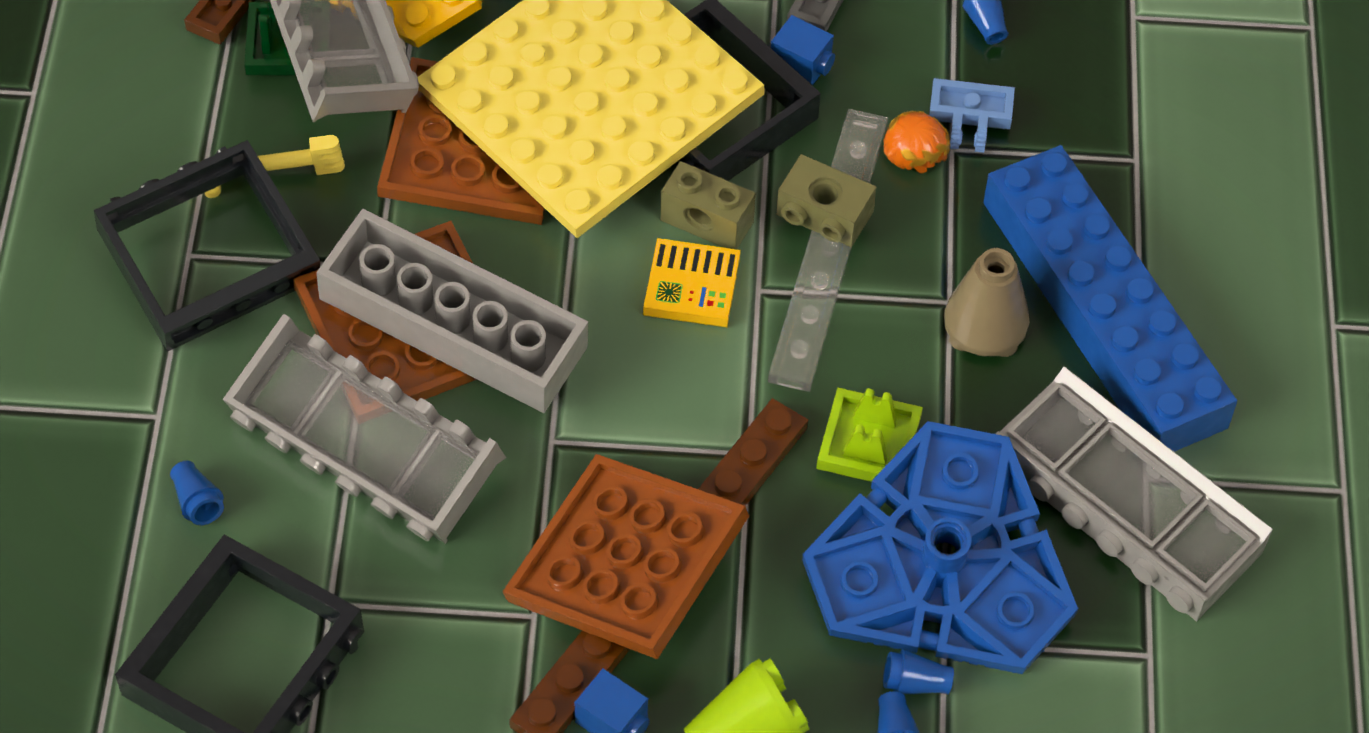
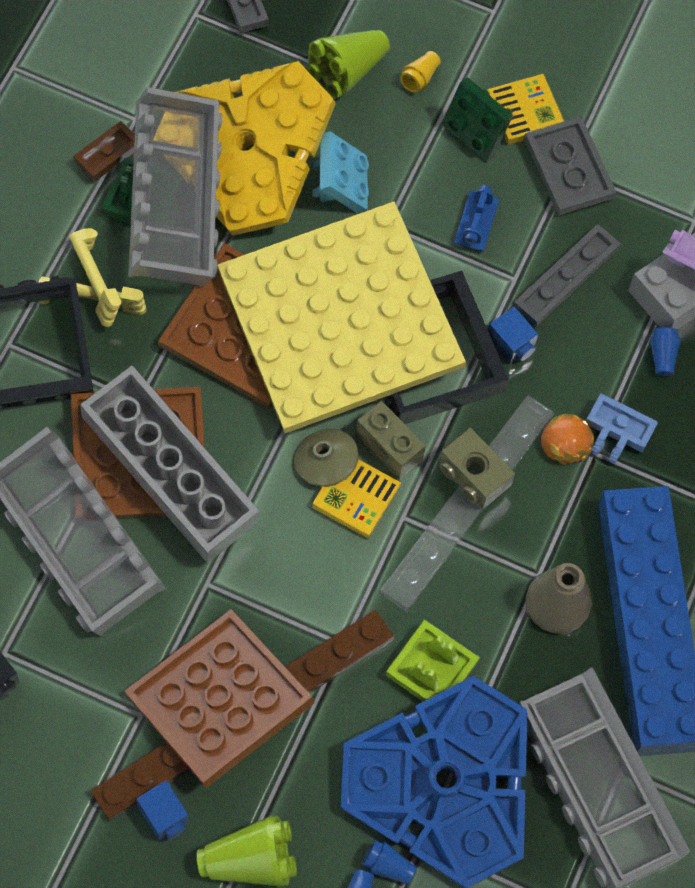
camera: 15 degrees right, 10 degrees up
none -> light yellow hinge [69,228,121,327]
none -> olive dish [294,429,359,487]

